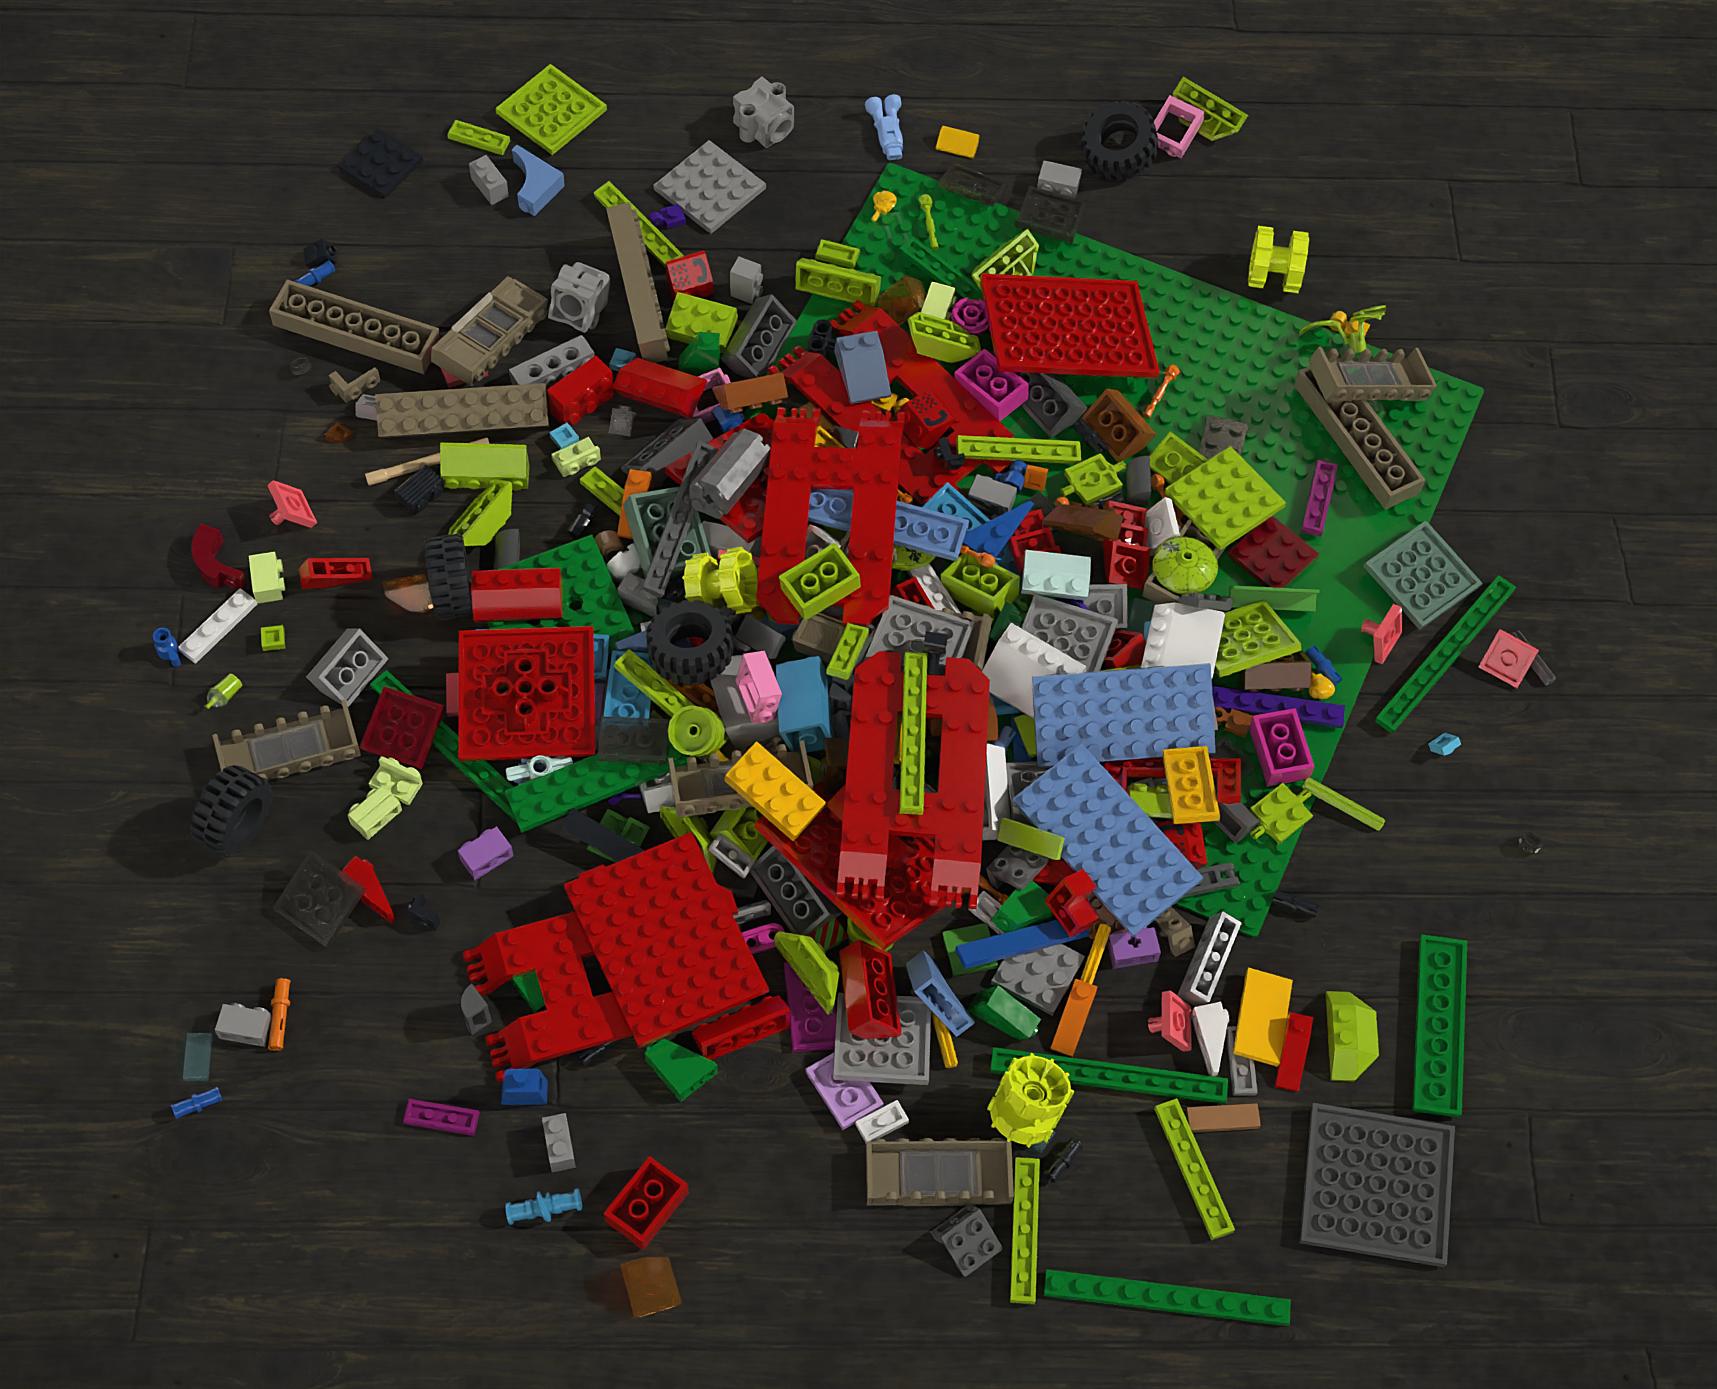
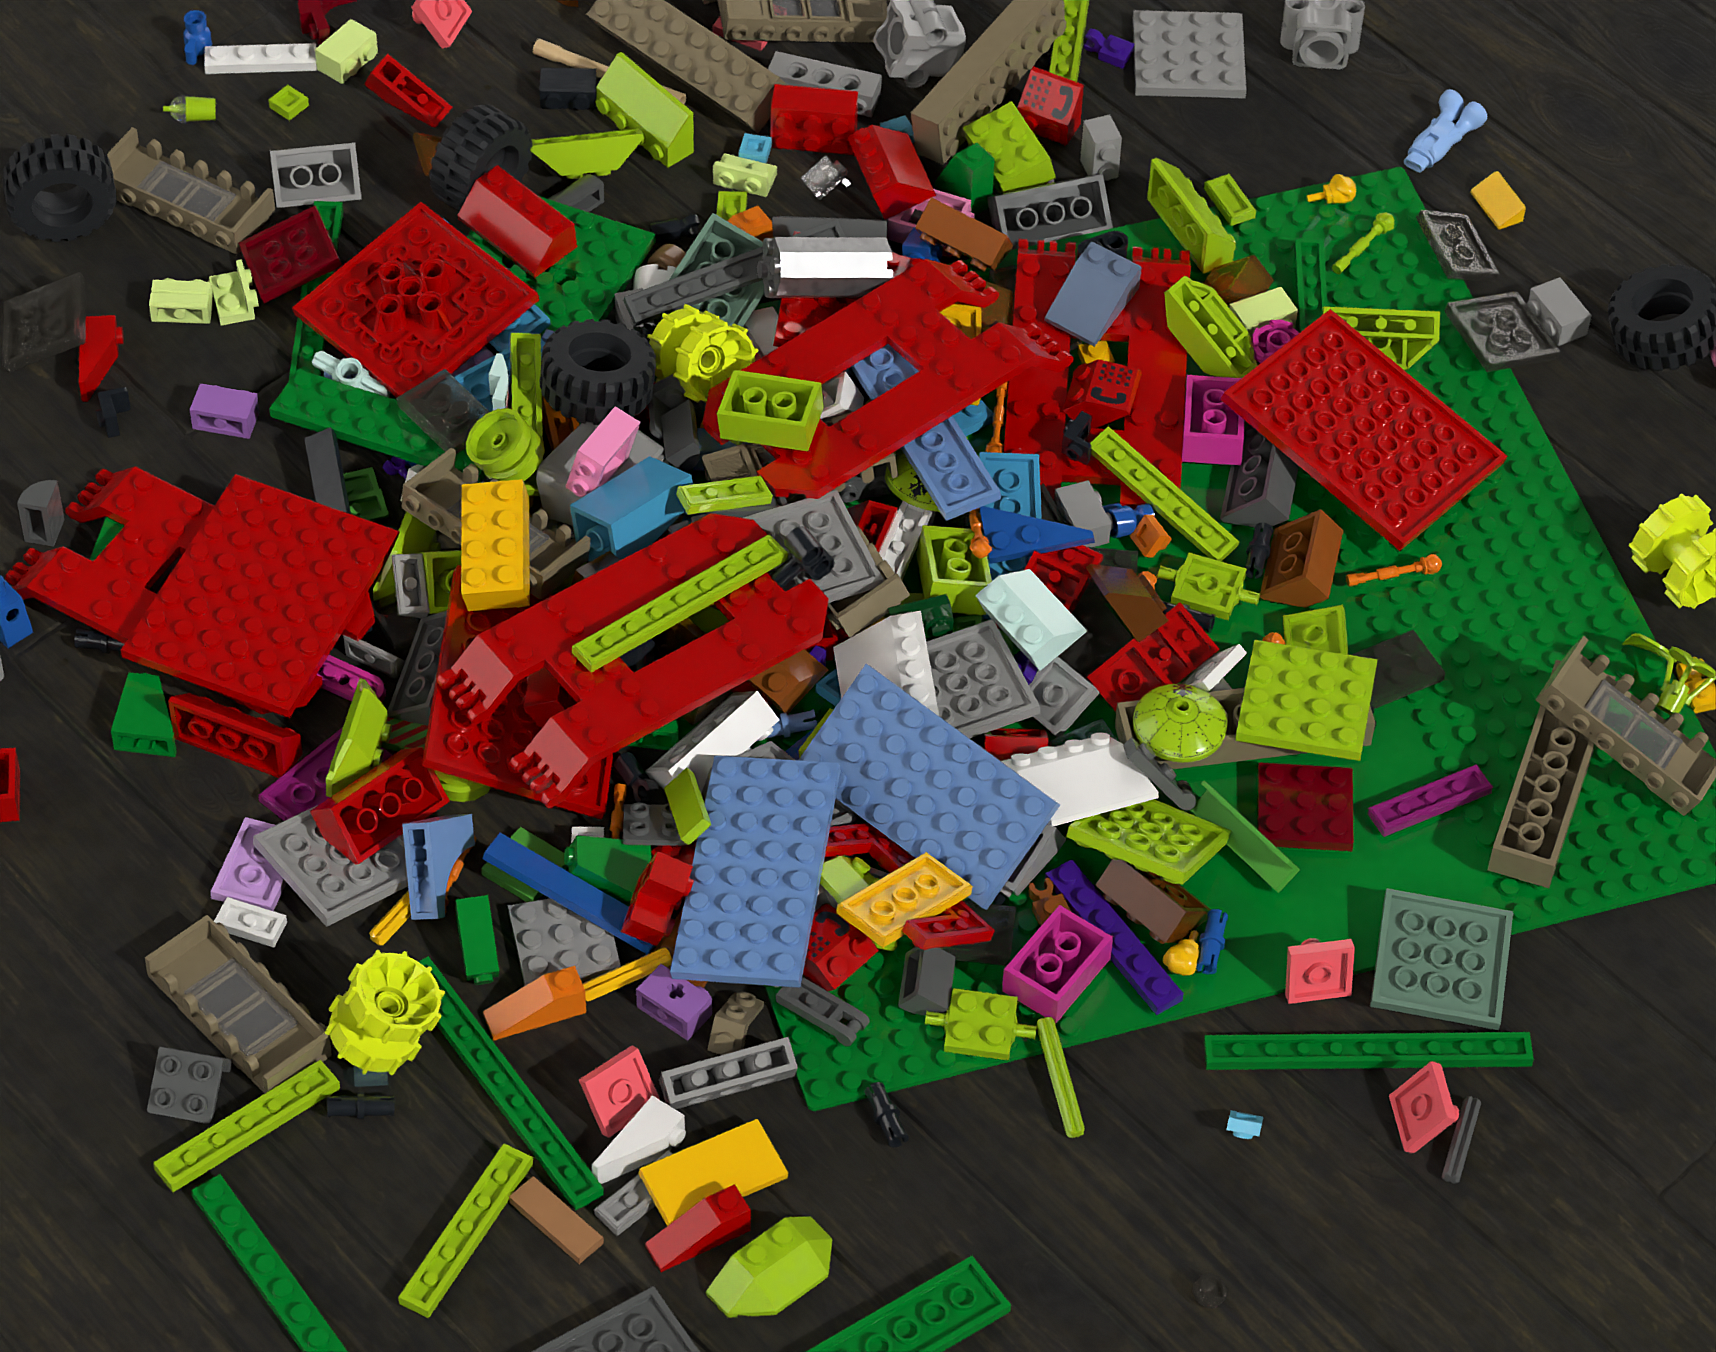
camera: 50 degrees right, 10 degrees down
dark grey brick [1125,456,1151,505] -> none
none -> light aqua slope [489,353,509,411]

